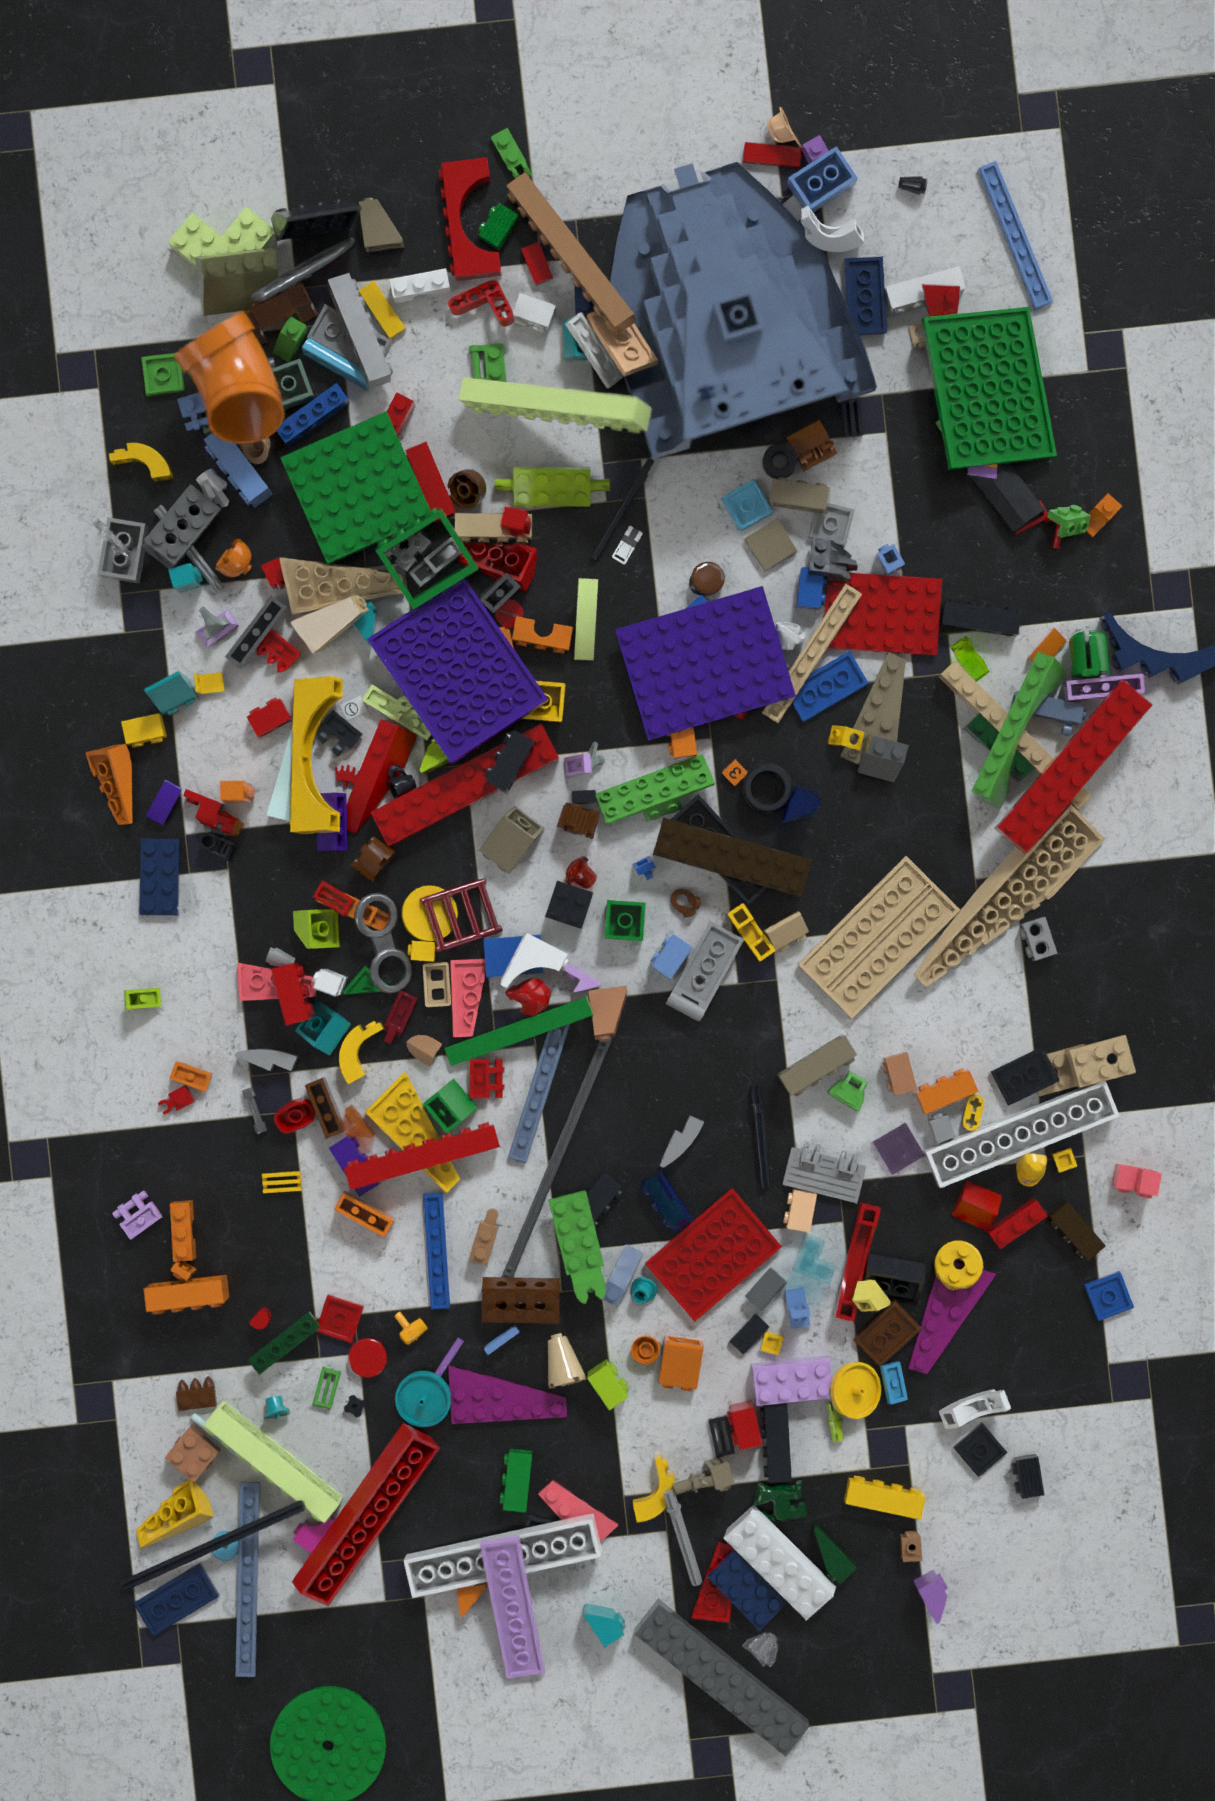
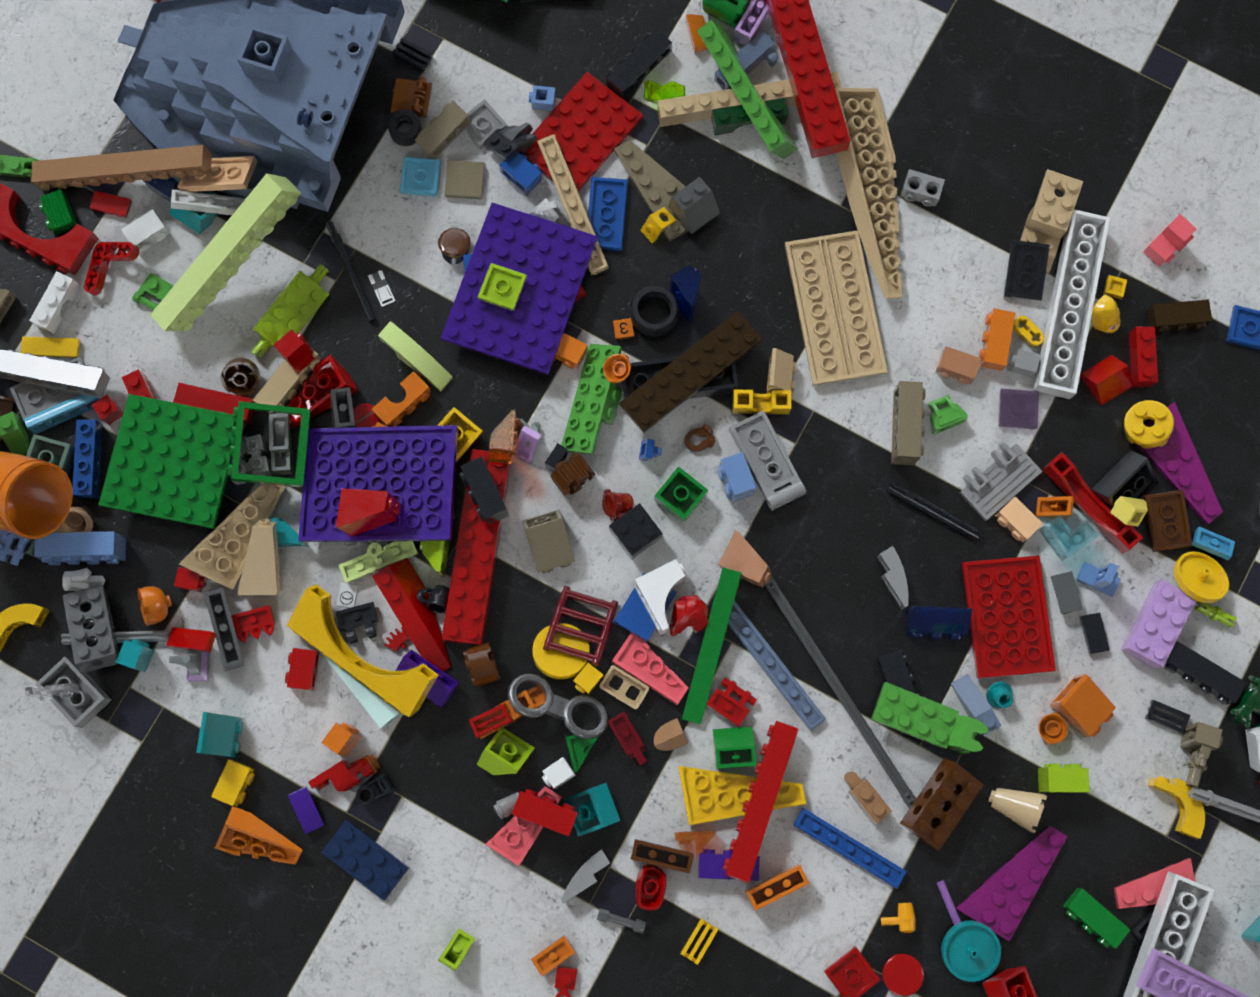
camera: 55 degrees left, 10 degrees down
yellow bracket [194,672,225,694] -> none
yellow arch [339,1021,384,1084] -> none
medium blue tile [484,1324,520,1355] -> none
lavender slope [564,963,601,993] -> none
red brick [727,1400,762,1450] -> none
yellow tile [760,1331,784,1356] -> none
none -> red brick [91,394,123,425]
none -> red tile [166,627,217,652]
none -> red slope [336,488,401,537]
none -> lime plate [478,263,527,311]
none -> clear orange slope [488,409,519,464]
none -> orange hat [603,354,631,384]
none -> orange slope [1036,496,1074,521]

